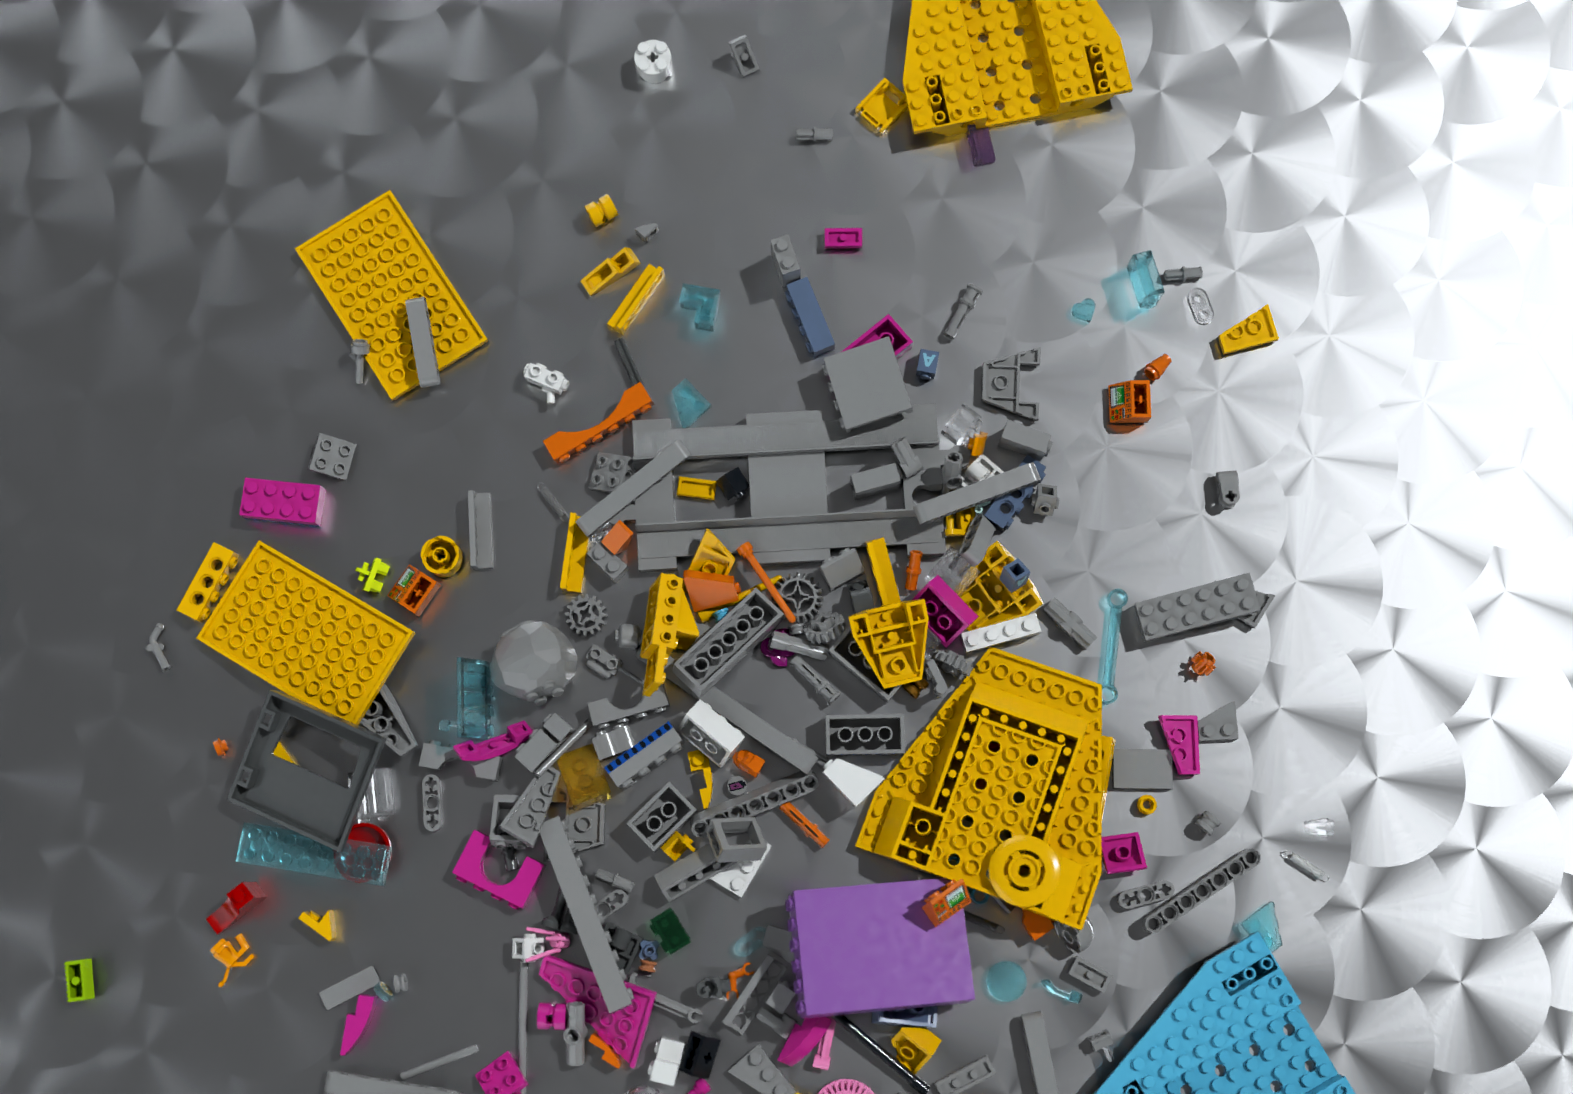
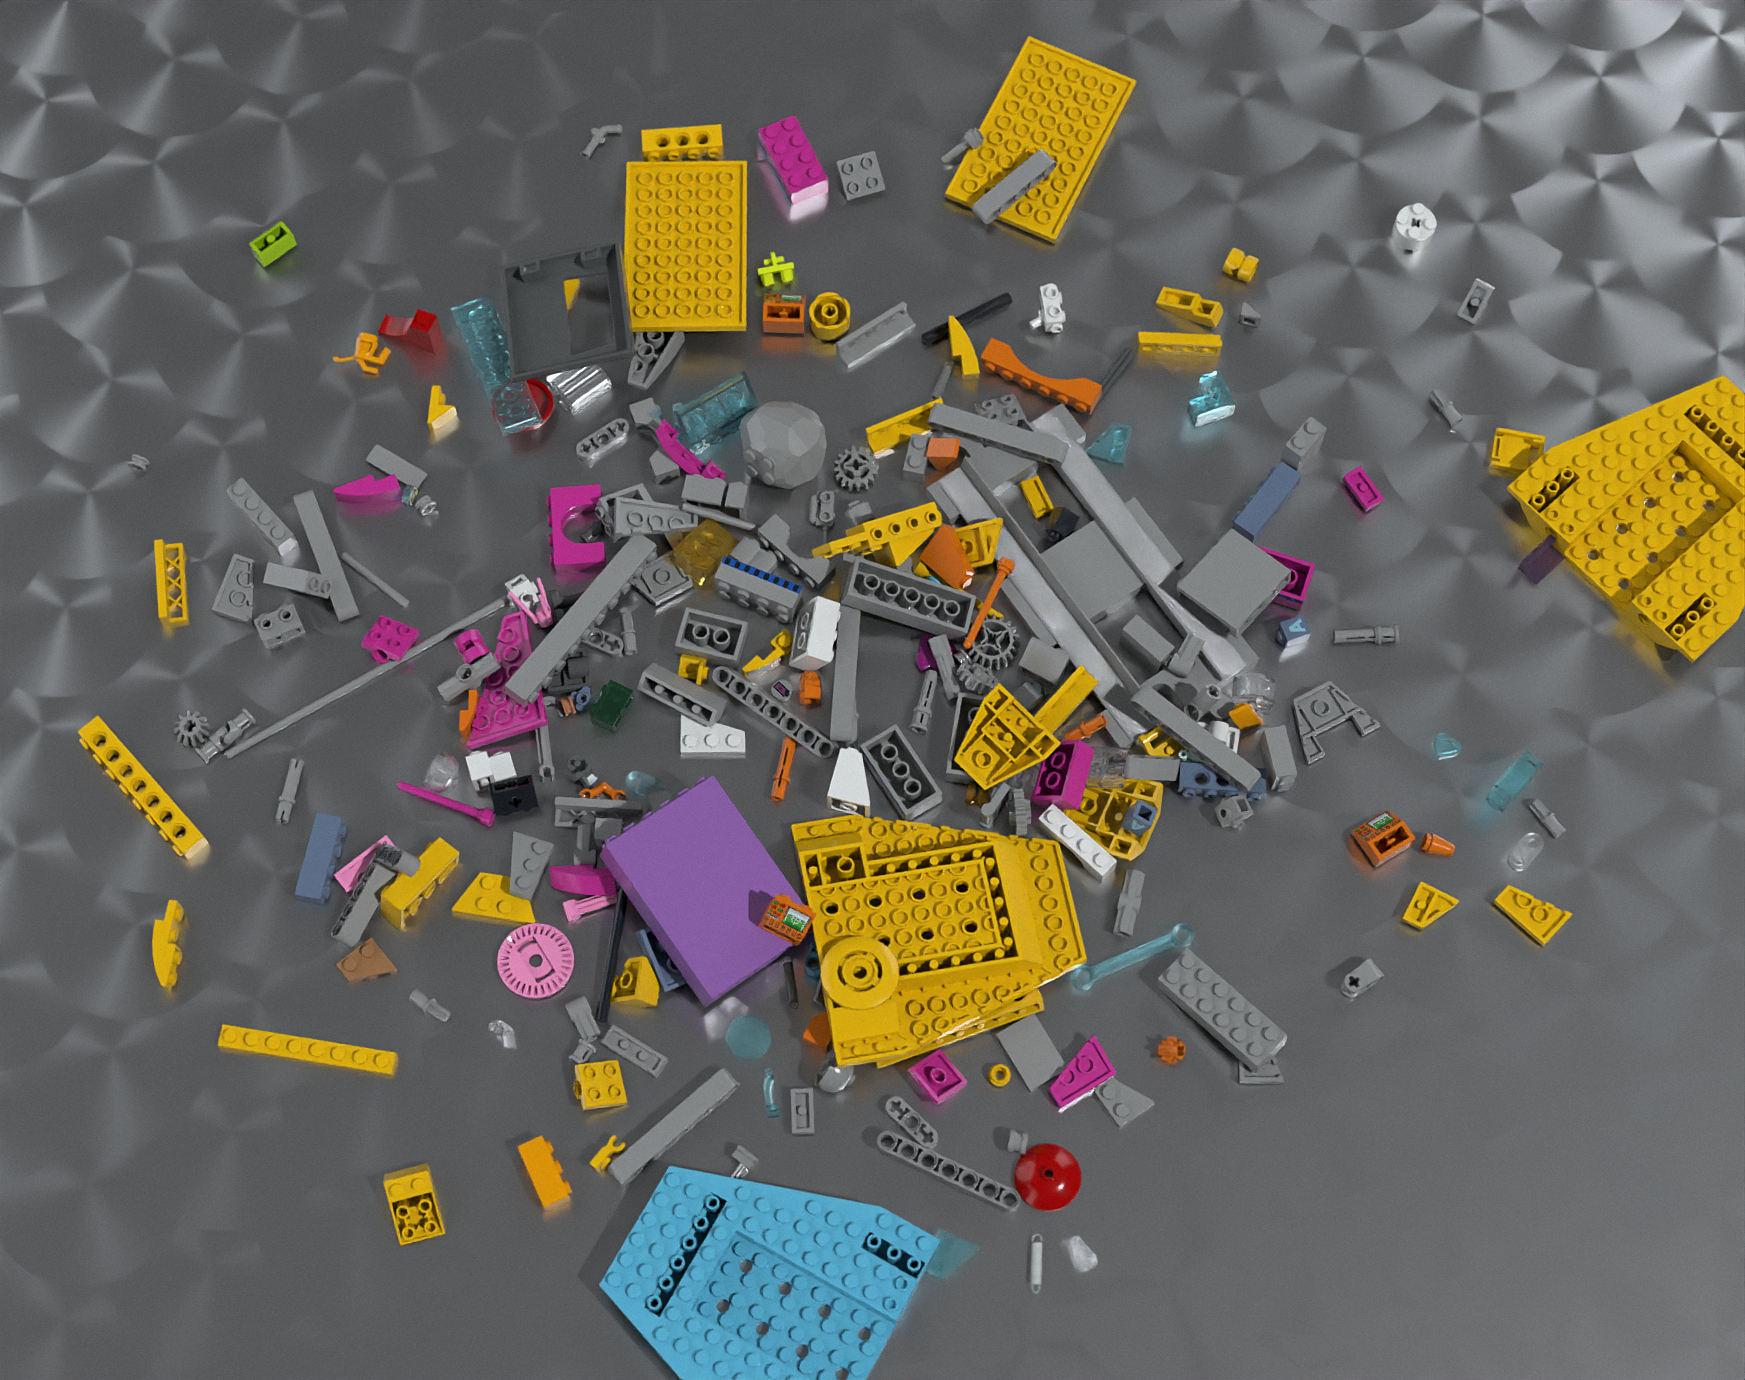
camera: 55 degrees right, 10 degrees down
orange plate [212,738,228,756] -> none
light grey window [706,817,767,863] -> none
none -> black axle [921,292,1012,345]
none -> yellow slope [948,316,980,380]
none -> red dish [1014,1144,1082,1211]
none -> yellow wing [1401,881,1459,930]

